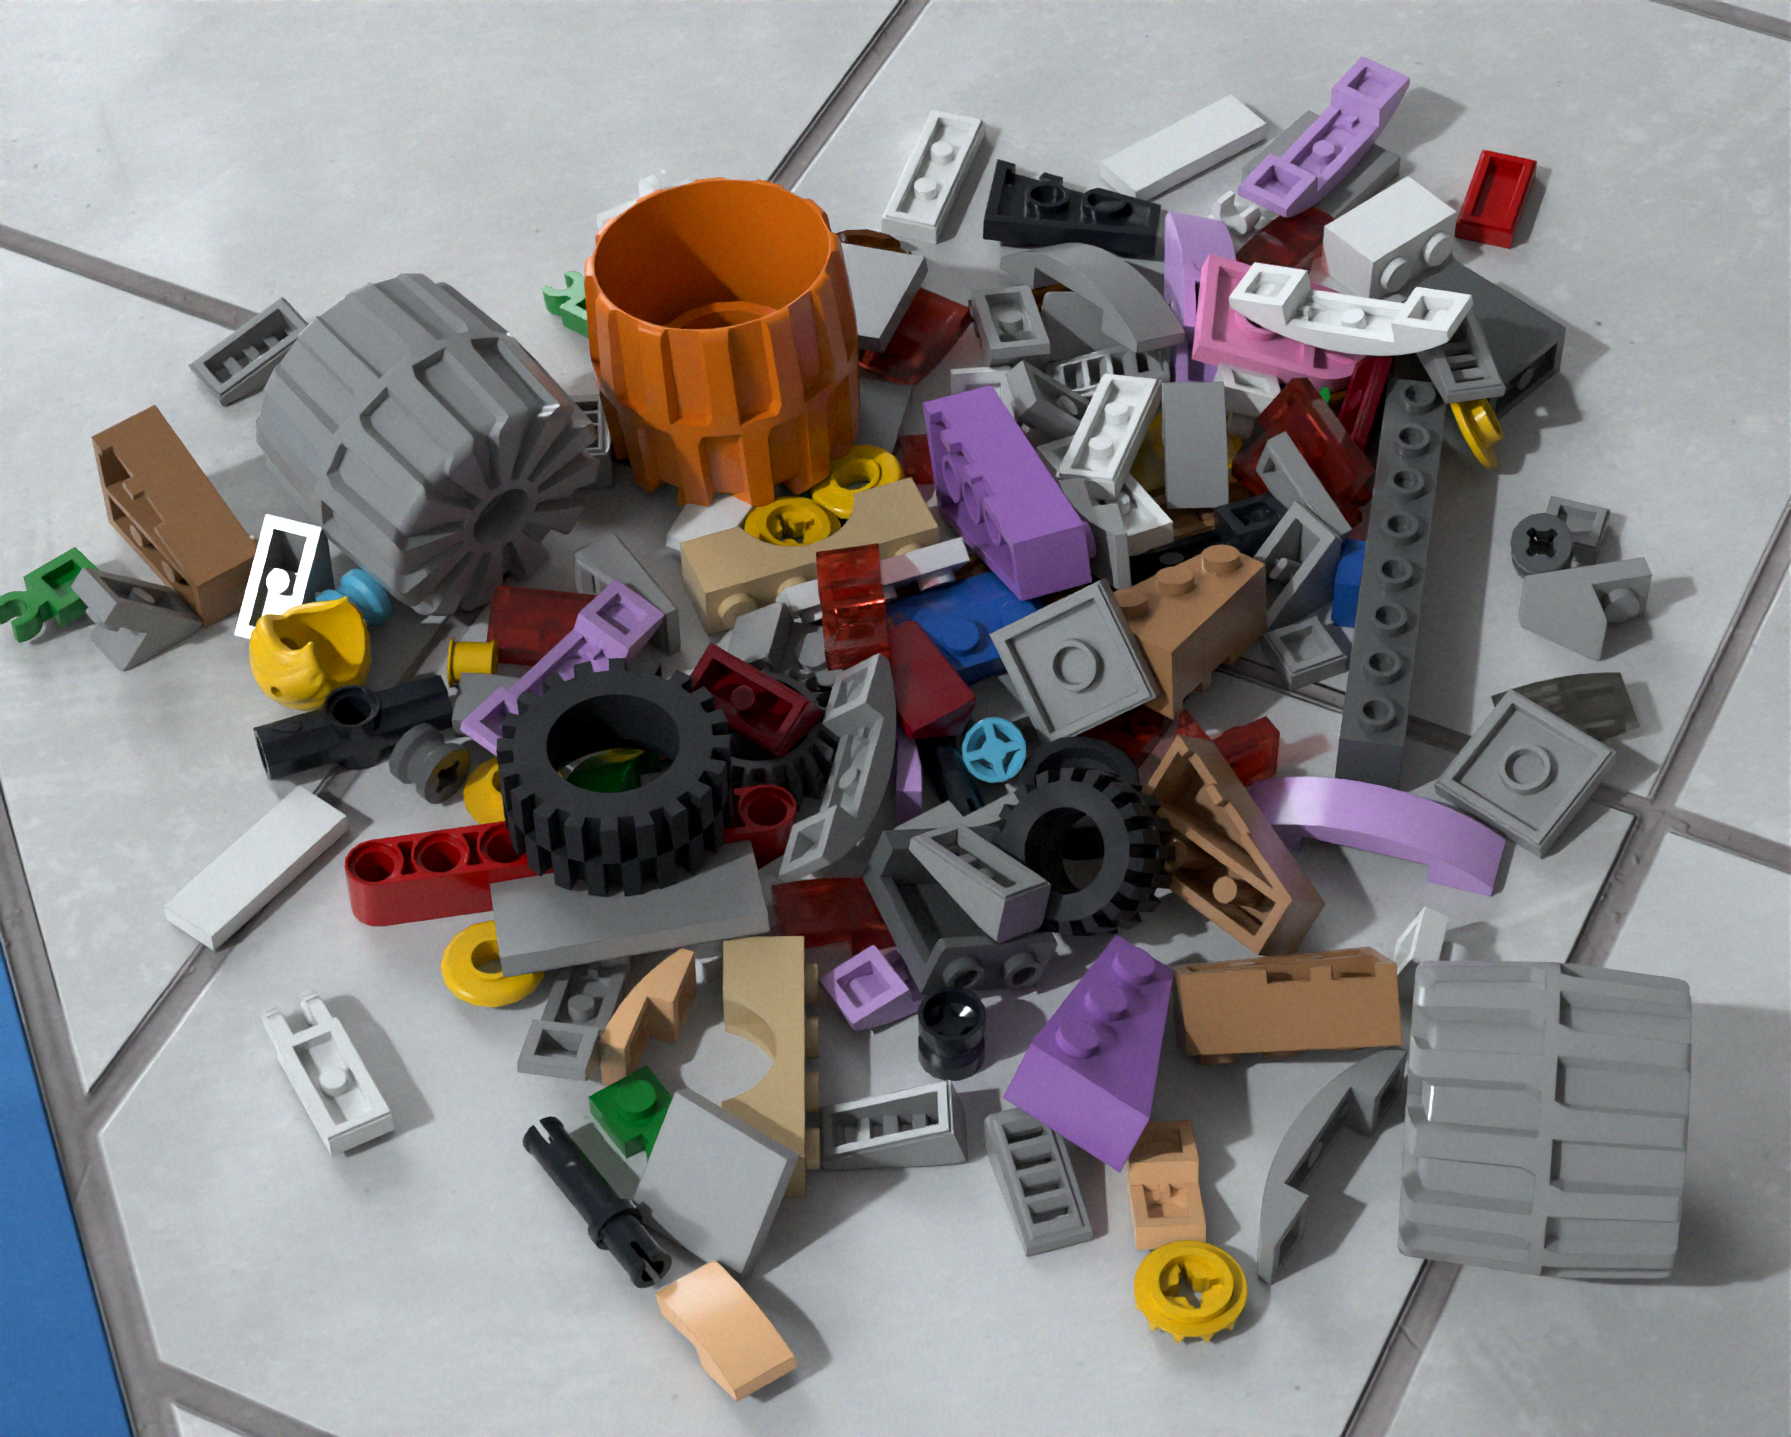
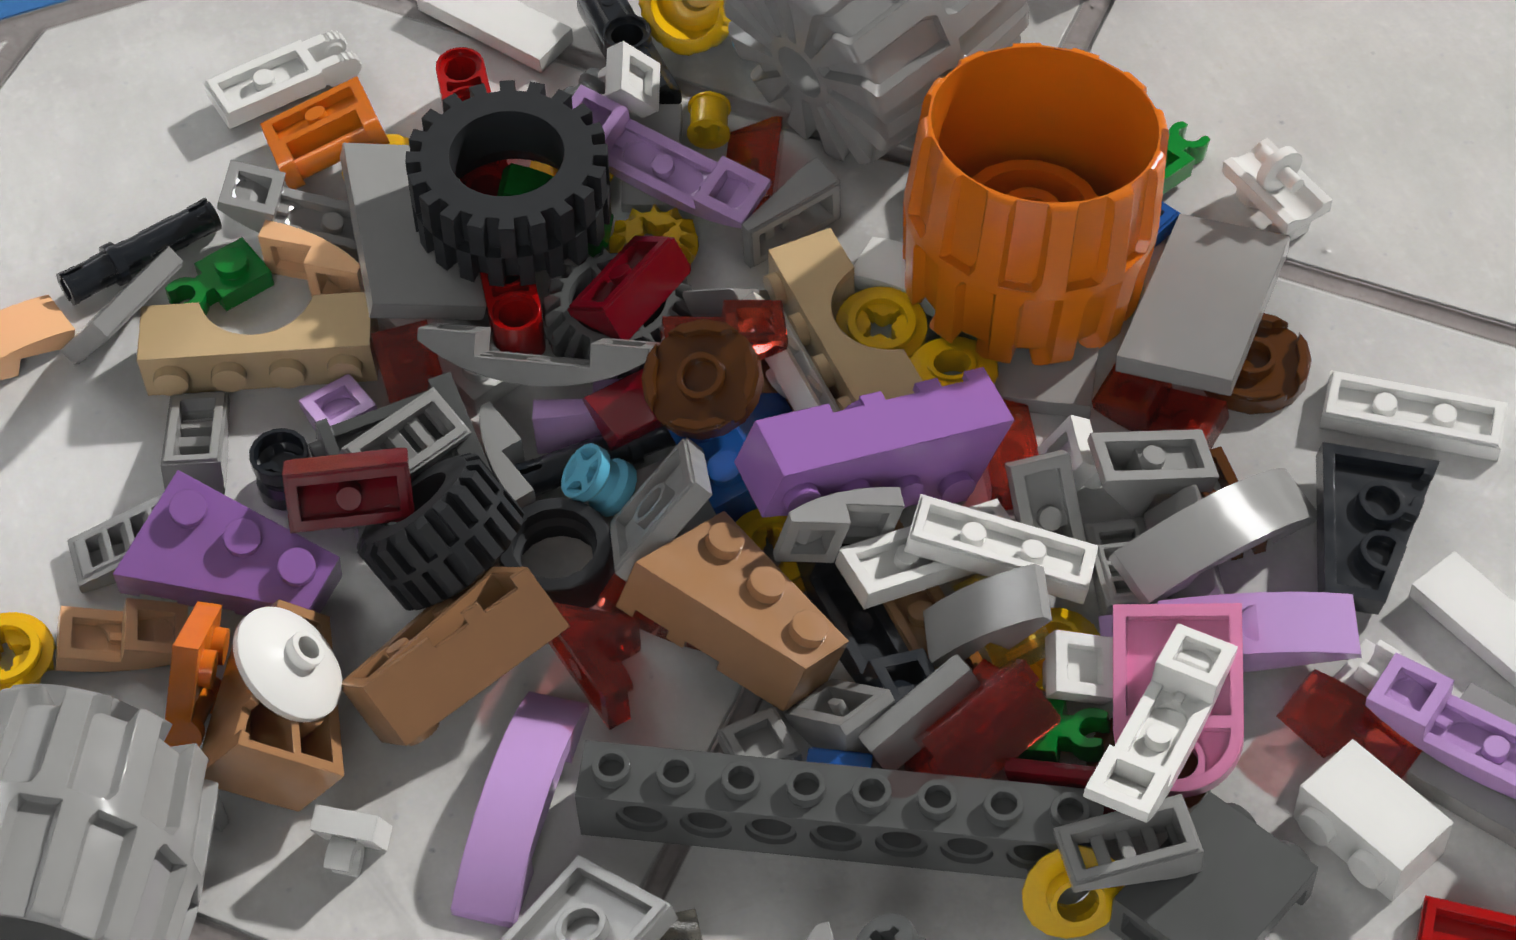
camera: 90 degrees right, 5 degrees up
none -> orange plate [164,601,230,747]
none -> white dish [233,607,342,723]
none -> orange plate [260,76,390,190]
none -> dark red slope [282,448,414,534]
none -> white tile [598,41,660,118]
none -> reddish brown tile [641,319,764,440]

